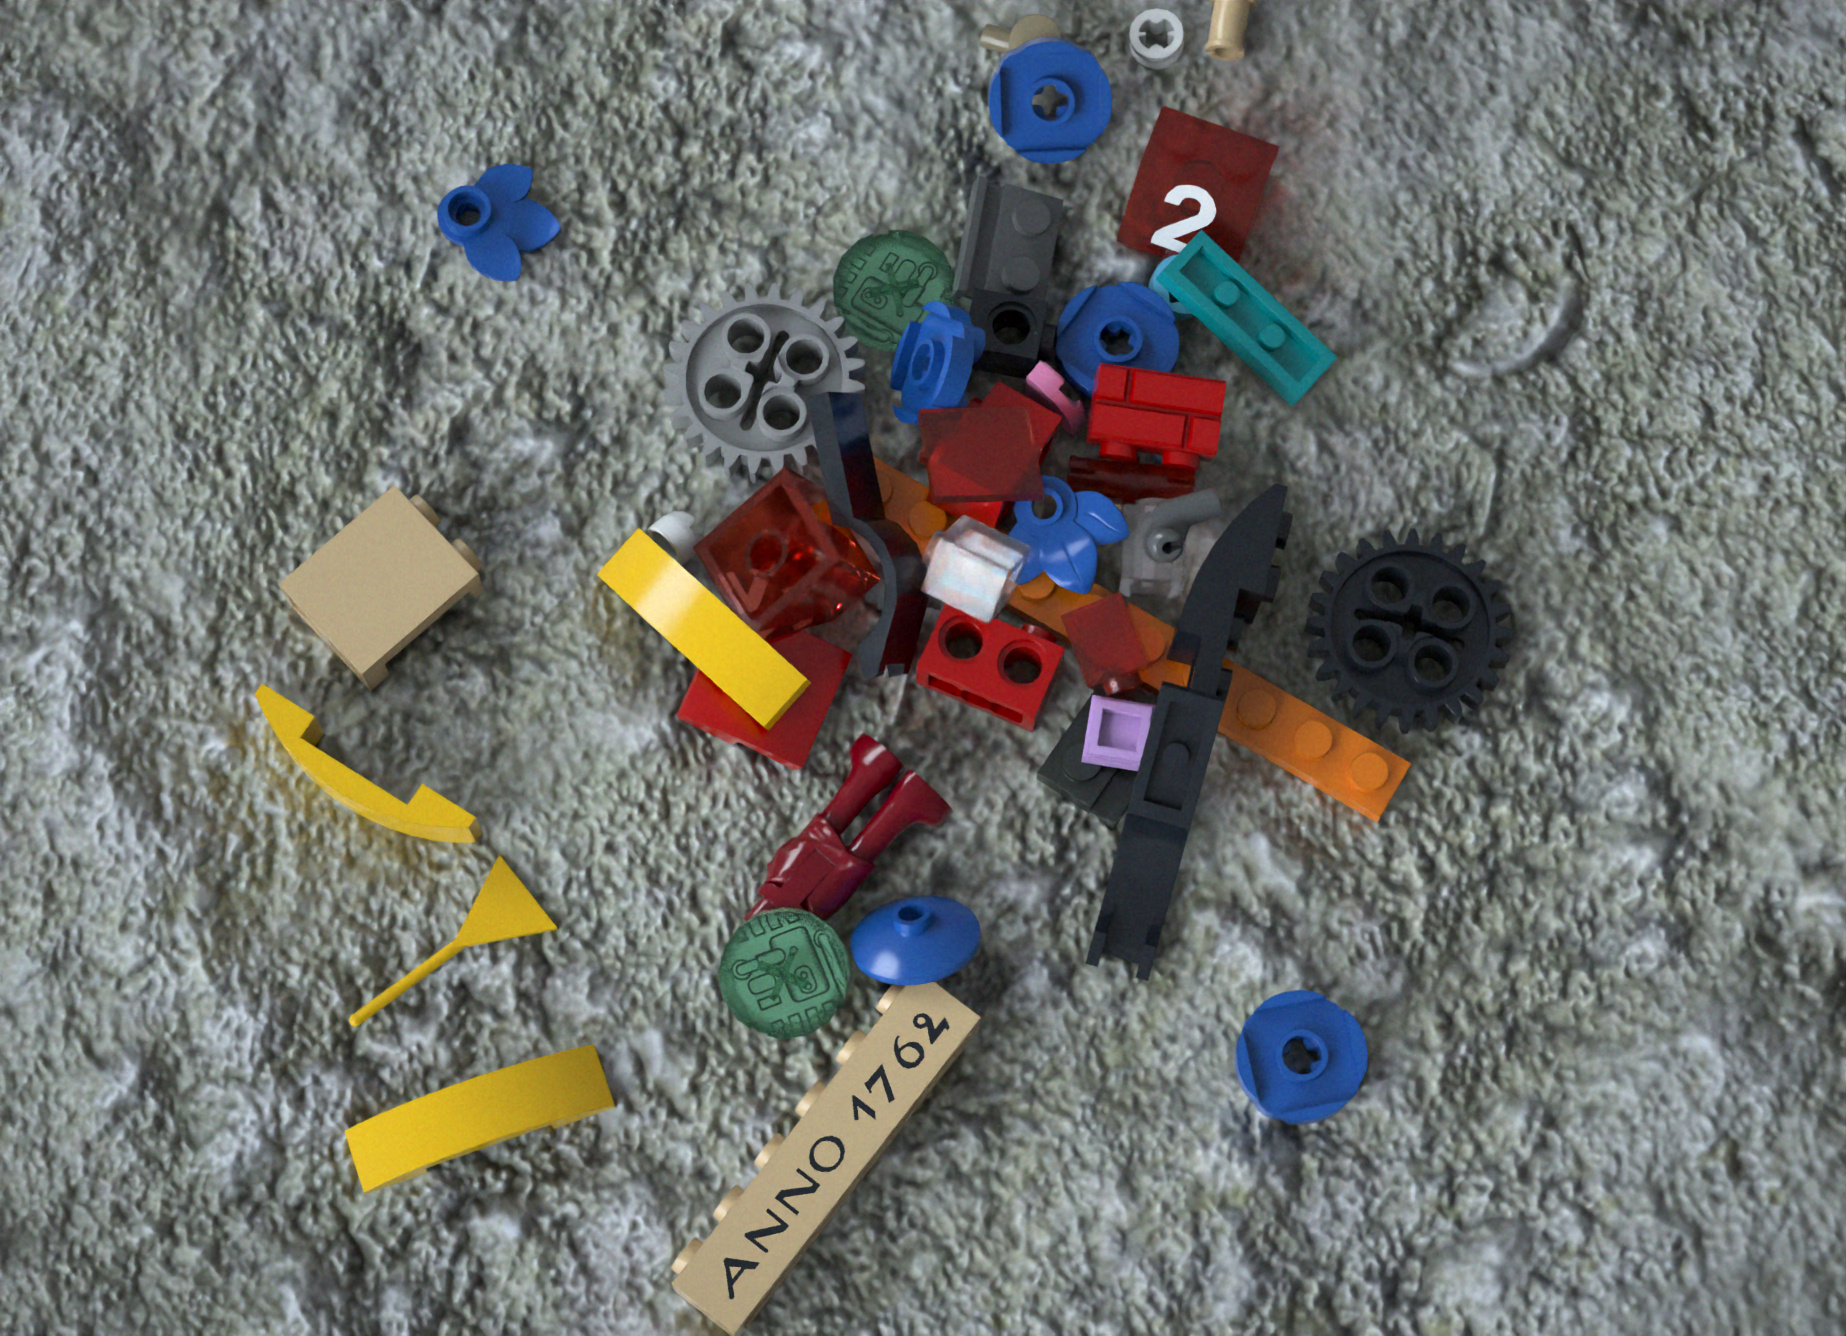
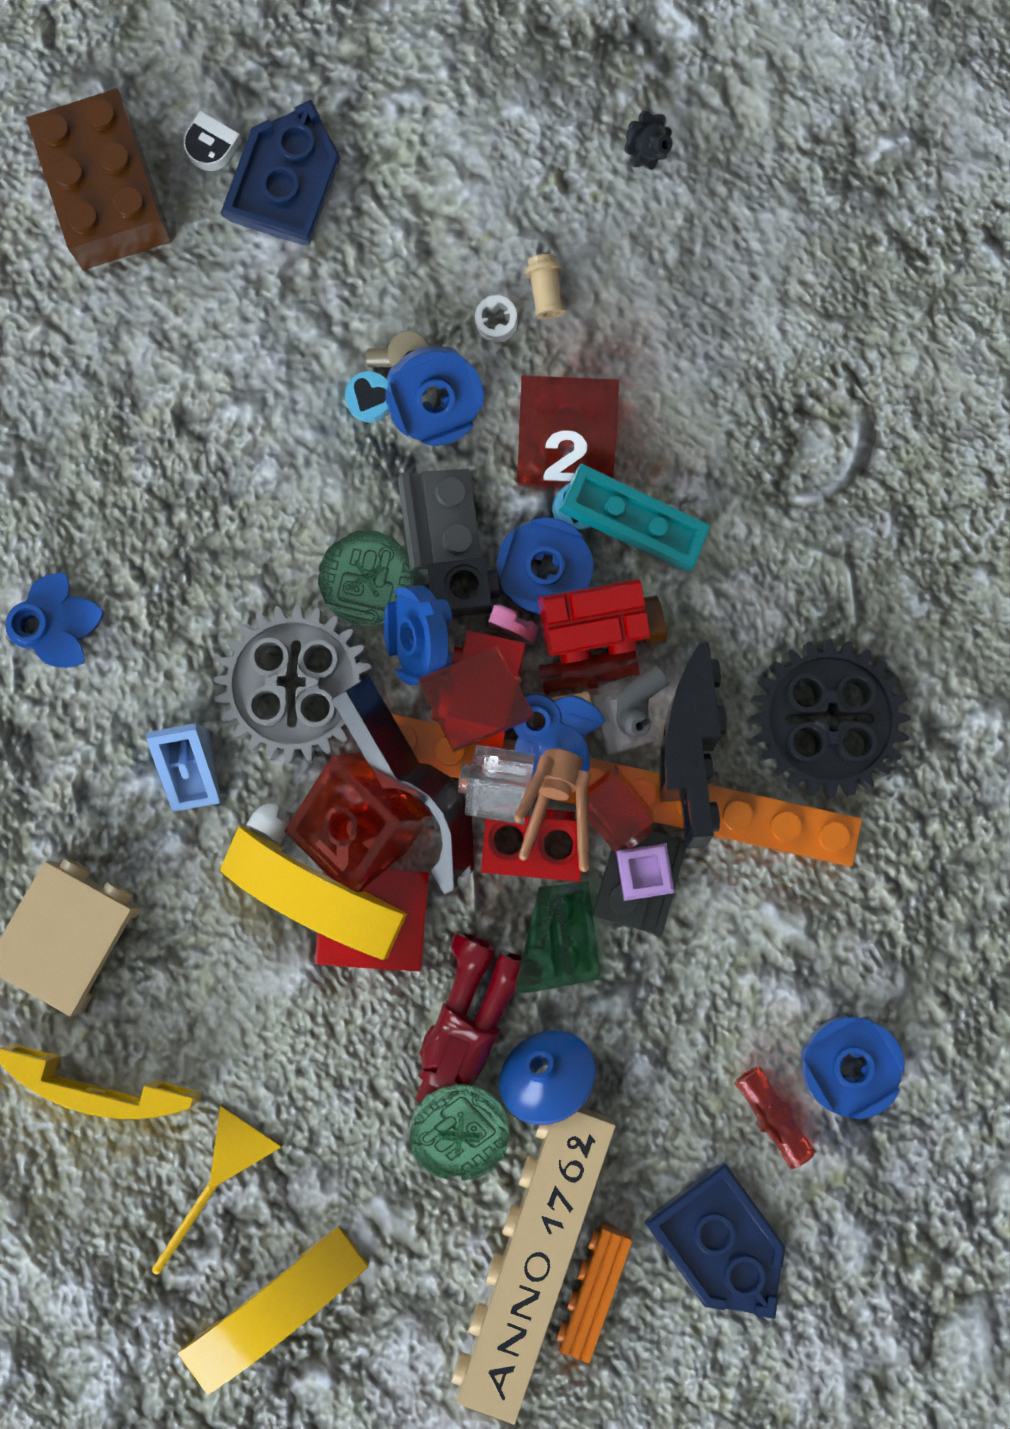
camera: 15 degrees left, 10 degrees up
black piece [1085,681,1226,981] -> none
none -> light blue slope [146,723,220,812]
none -> medium azure tile [345,371,389,423]
none -> nougat plant [514,749,591,872]
none -> clear green wing [515,881,601,993]
none -> orange piece [555,1223,633,1364]
none -> reddish brown tile [643,595,667,646]
none -> dark blue tile [644,1162,786,1319]
none -> clear red pin [734,1065,817,1169]

